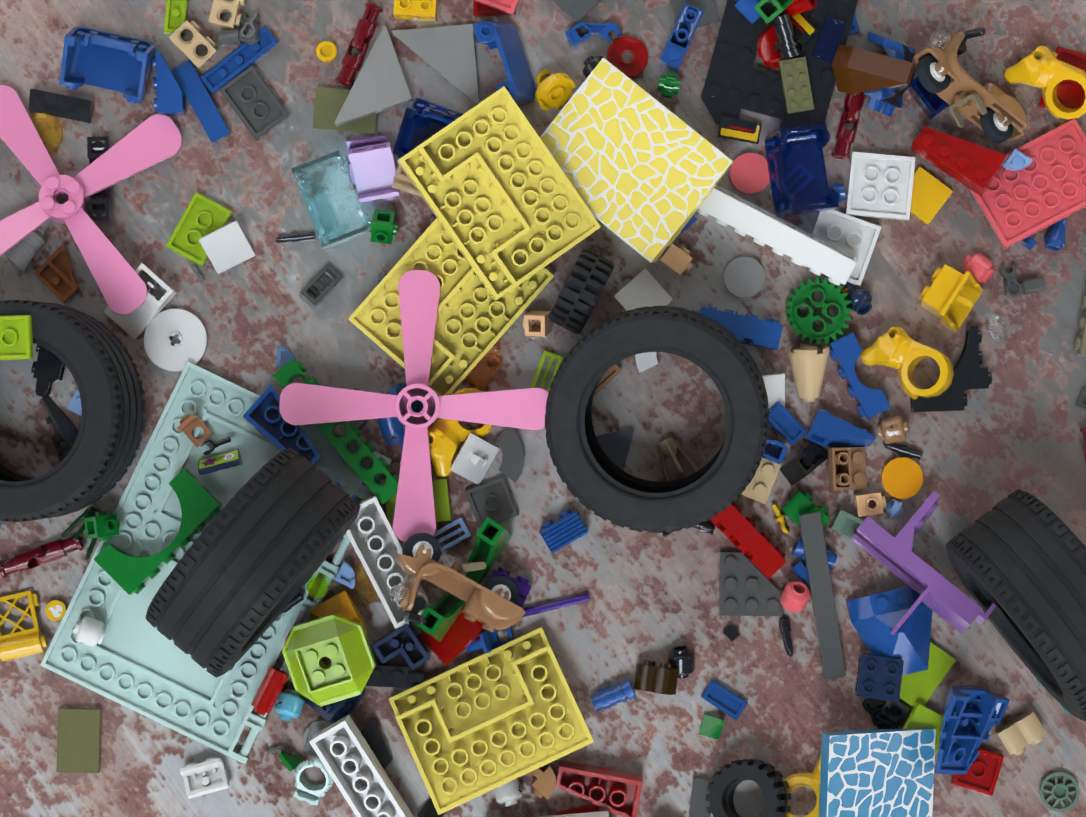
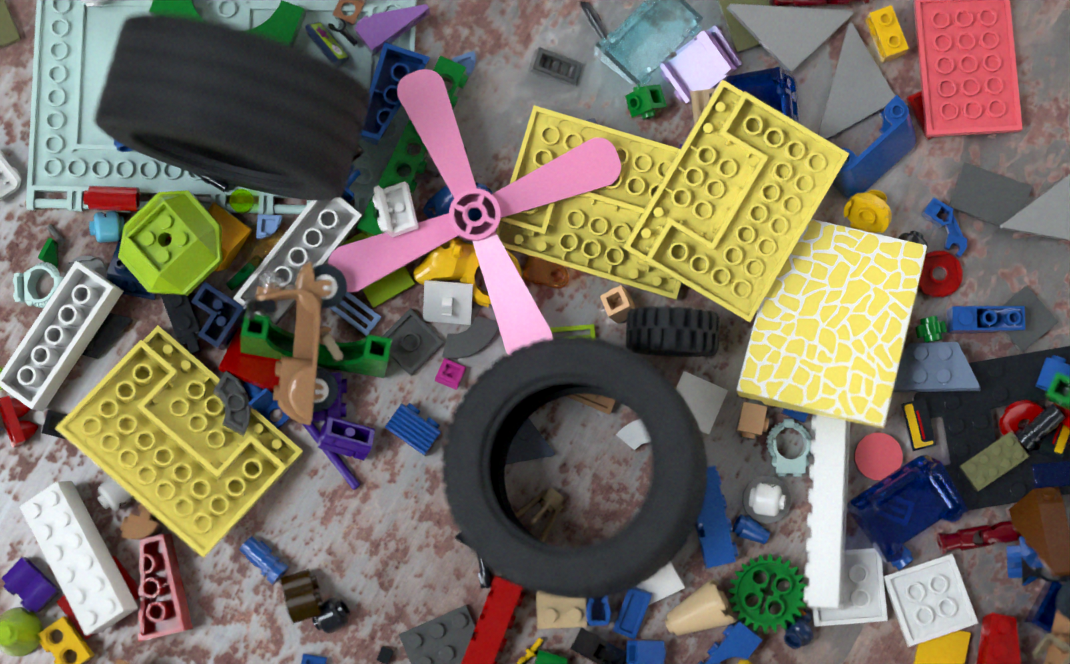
camera: 60 degrees right, 5 degrees down
none -> dark grey tile [213,371,251,436]
none -> dark green tile [226,255,263,291]
none -> dark purple brick [318,416,375,461]
none -> medium lavender slope [355,4,430,56]
none -> white bracket [372,182,419,237]
none -> dark pink tile [435,358,466,390]
none -> blue cone [732,514,770,544]
none -> white head [749,483,786,517]
none -> light aqua piece [766,419,812,477]
none -> sand blue wing [893,342,981,392]

